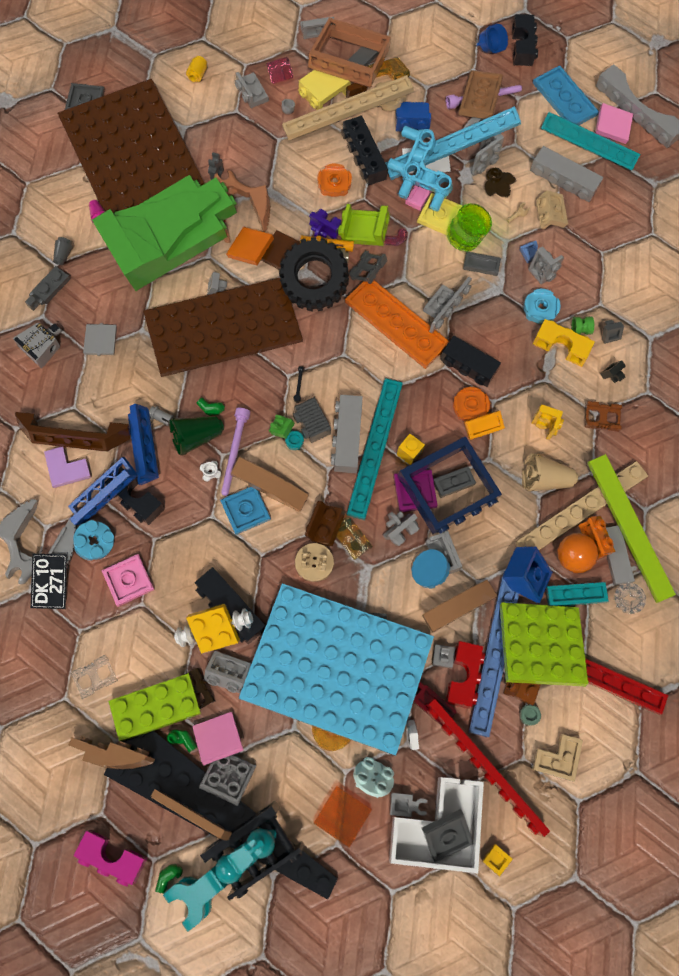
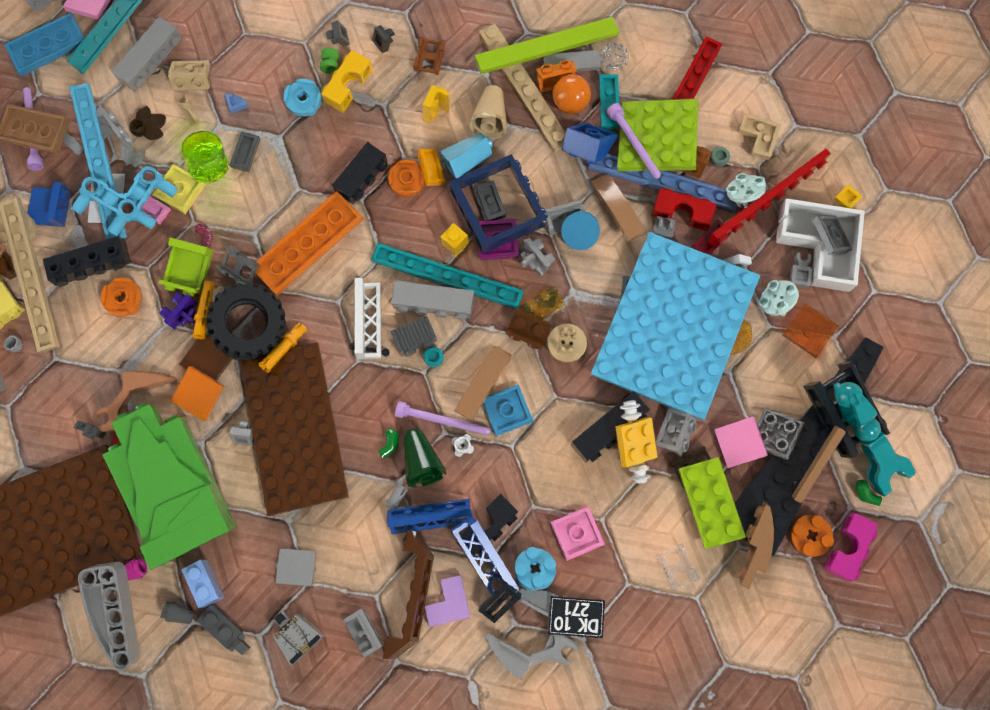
camera: 80 degrees left, 5 degrees up
green arm [167,730,198,753] -> none
bright green tile [269,414,295,439] -> none
light grey bracket [423,277,472,333] -> none
light grey bracket [528,246,564,285] -> none
none -> light grey beam [78,562,140,670]
none -> light blue brick [181,560,225,608]
none -> light orange pin [259,322,307,372]
none -> light grey hinge [343,608,384,658]
none -> white fence [355,278,381,359]
none -> medium azure slope [440,133,493,178]
none -> black tile [478,581,522,623]
none -> lavender piece [607,103,661,179]
none -> light aqua plate [726,173,766,208]
none -> orange plate [789,515,834,557]

